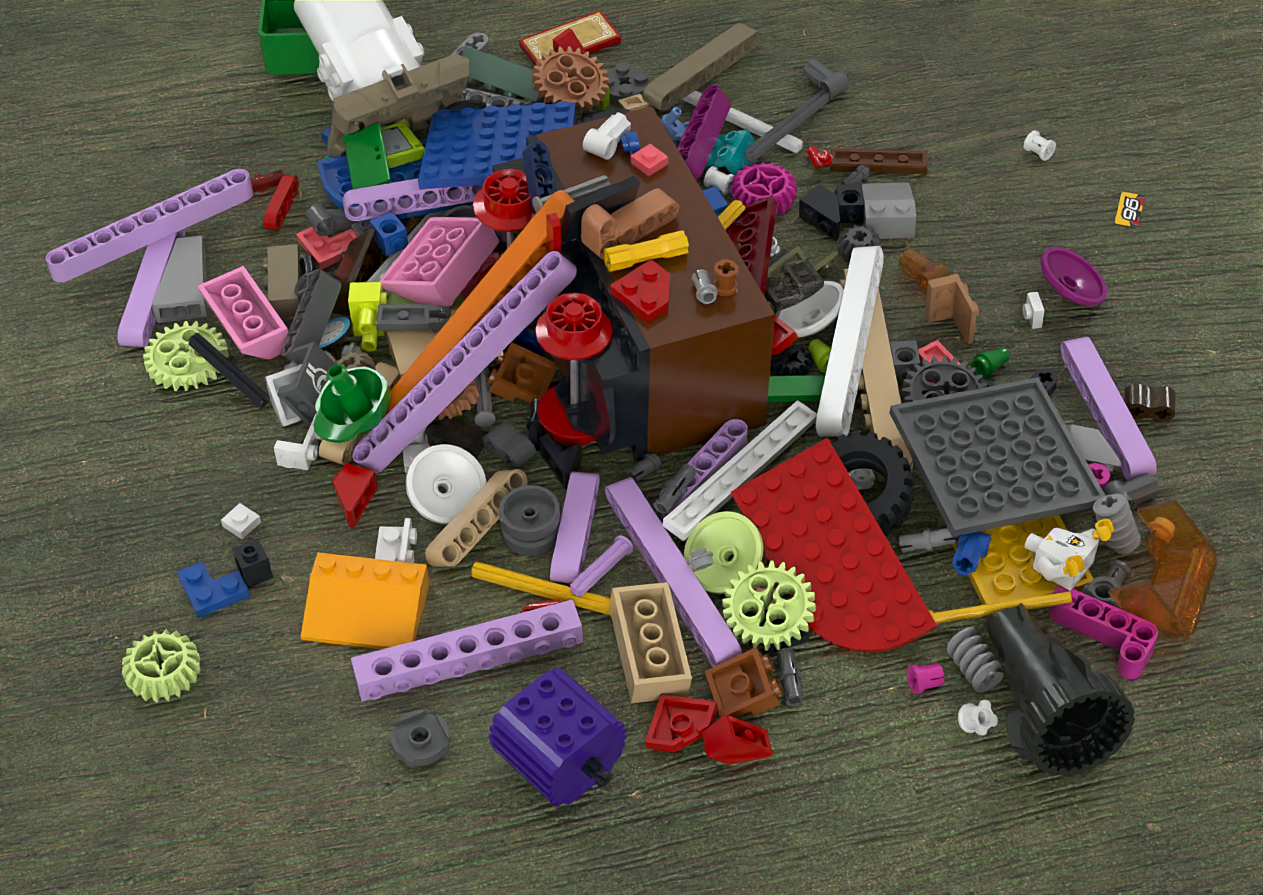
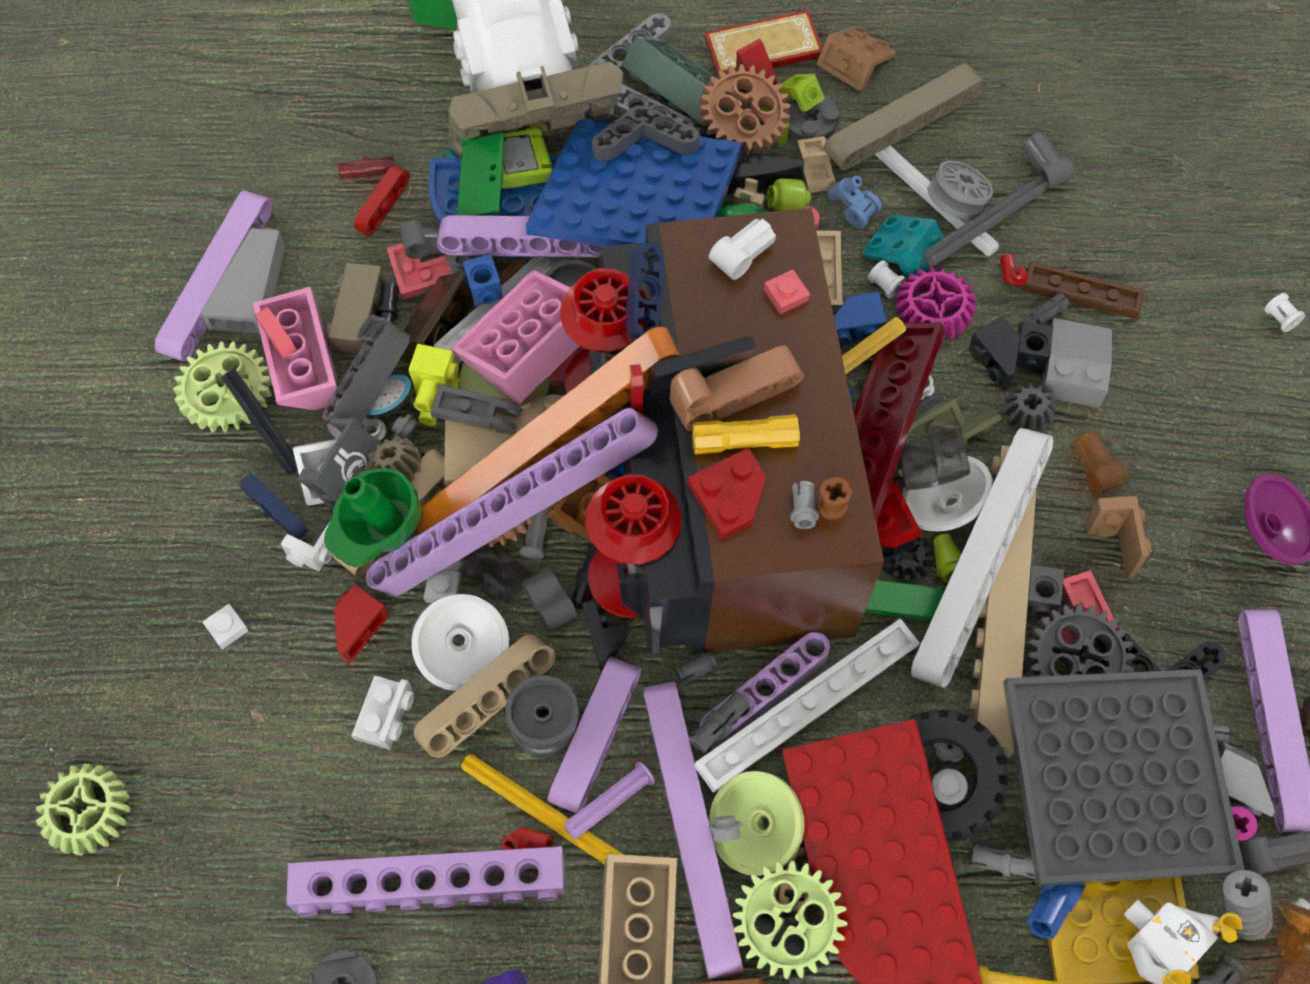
camera: 15 degrees right, 15 degrees up
lavender beam [45,169,253,282] -> none
blue plate [177,561,250,618] -> none
black brick [232,539,273,588] -> none
light orange slope [301,552,430,649] -> none
light grey axle [532,175,610,213] -> none
blue plate [620,130,640,156] -> none
magenta beam [677,85,731,180] -> none
green cone [971,347,1009,378] -> none
white plate [1023,292,1044,329] -> none
none -> dark blue beam [238,472,309,539]
none -> coral beam [255,307,297,359]
none -> dark grey beam [592,105,699,161]
none -> lime bracket [779,74,824,112]
none -> medium nougat bracket [816,26,896,91]
none -> light grey wheel [927,161,993,220]
none -> light grey plate [932,769,968,805]

